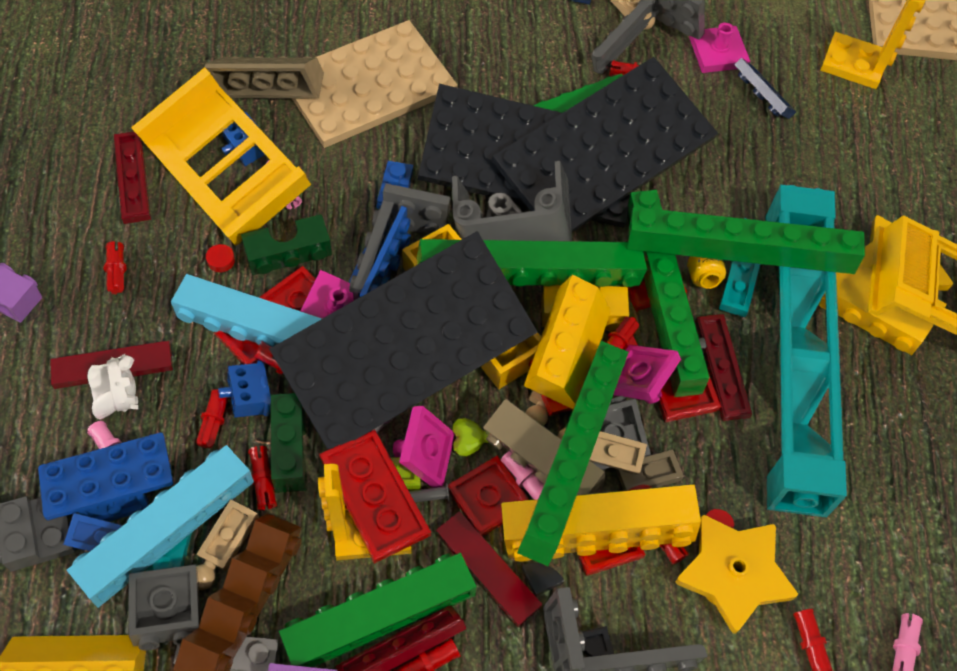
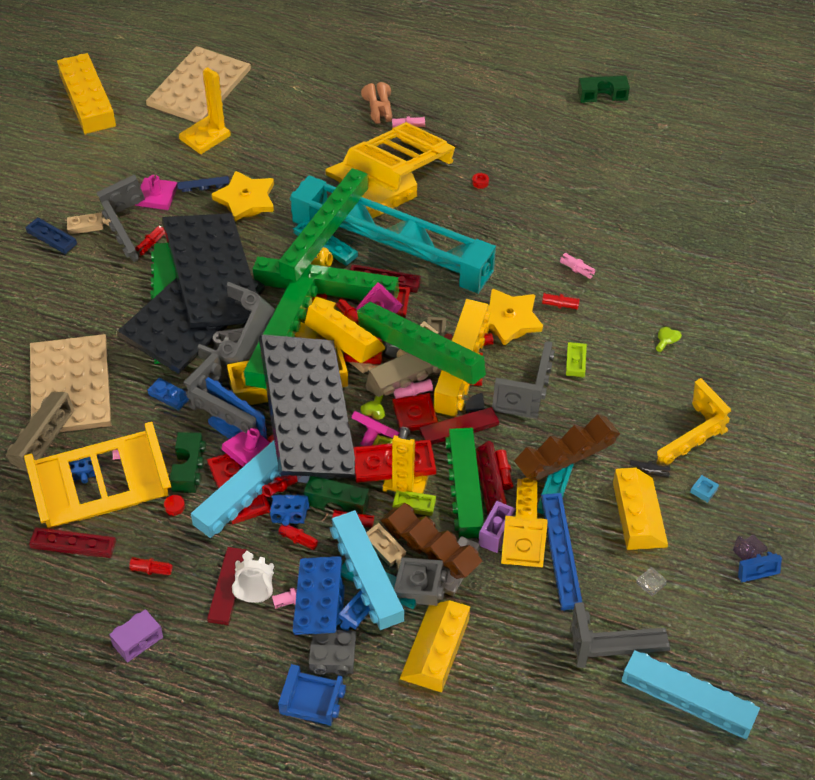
camera: 65 degrees left, 10 degrees down
none -> yellow plate [212,171,274,221]
none -> lime plate [393,490,436,516]

